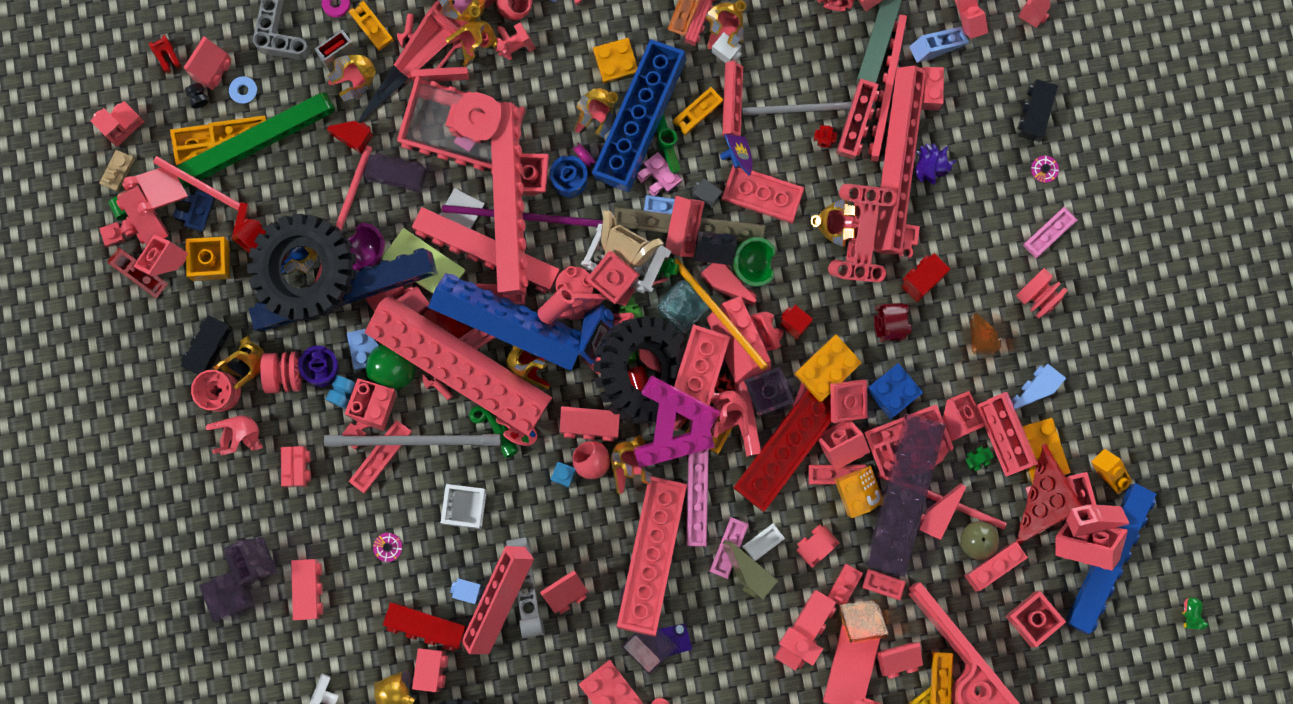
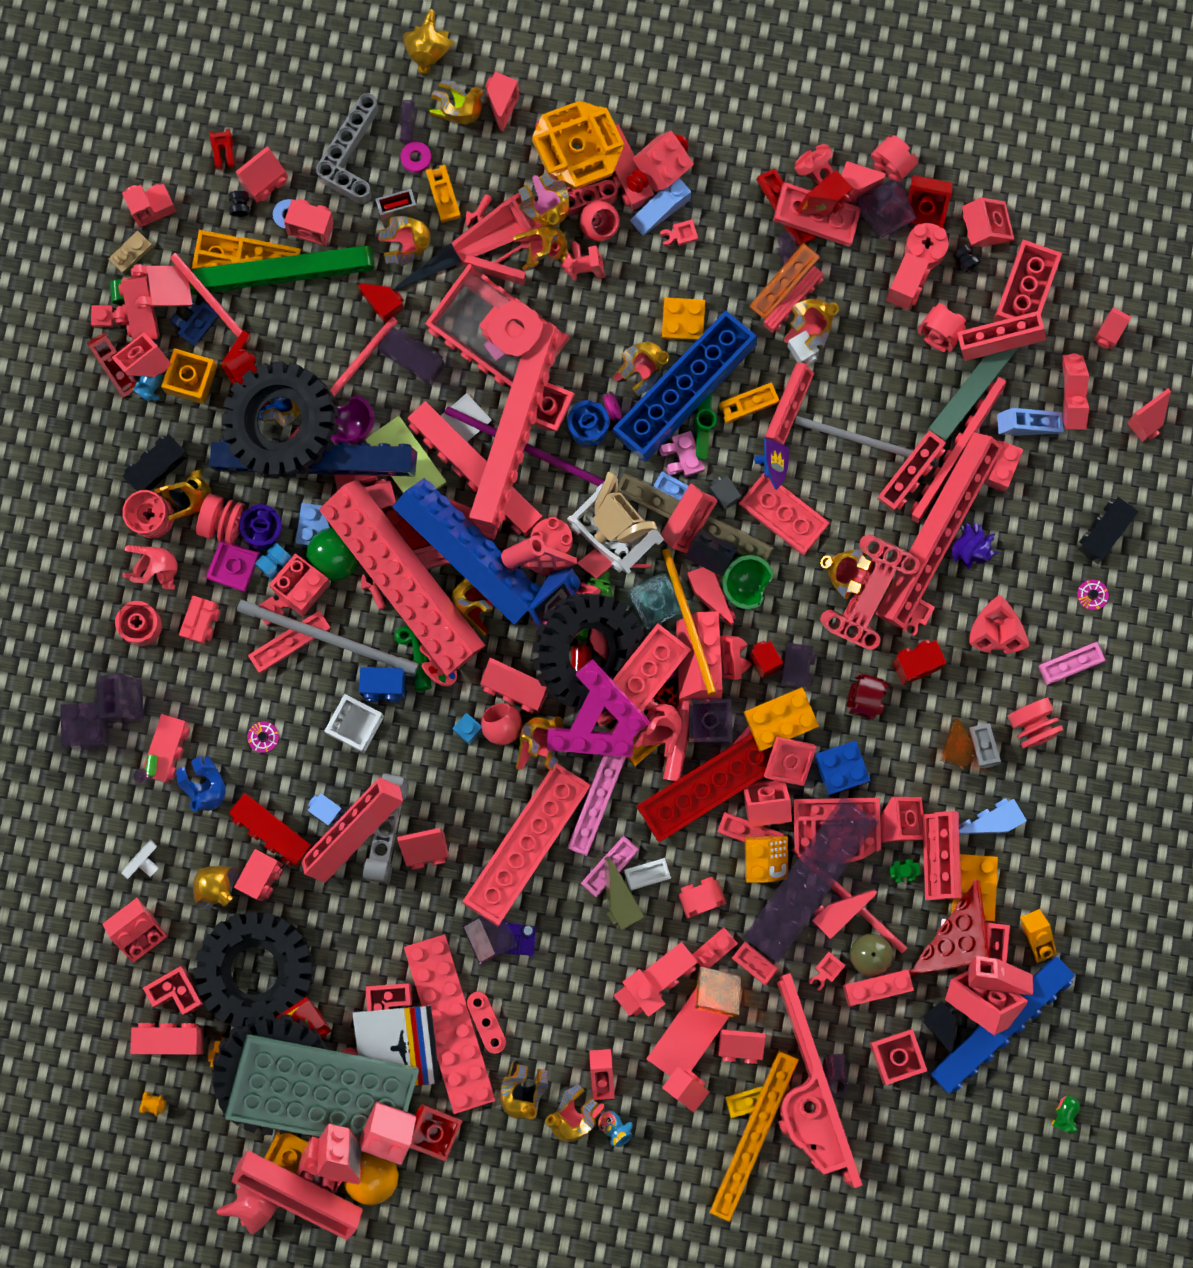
camera: 25 degrees right, 0 degrees up
coral tile [586,250,640,304] -> none
green piece [657,258,679,278] -> none
red gear [813,125,837,148] -> none
none -> coral brick [115,601,162,647]
none -> dark azure animal [132,373,164,402]
none -> arm [133,755,158,783]
none -> blue piece [176,756,226,811]
none -> dark pink tile [206,541,261,593]
none -> coral brick [284,199,334,247]
none -> blue brick [359,667,406,703]
none -> clear purple brick [780,643,816,691]
none -> coral plate [809,952,846,991]
none -> clear purple piece [826,1054,848,1098]
none -> black slope [919,1001,956,1052]
none -> coral brick [969,595,1029,654]
none -> light grey plate [969,723,1001,769]

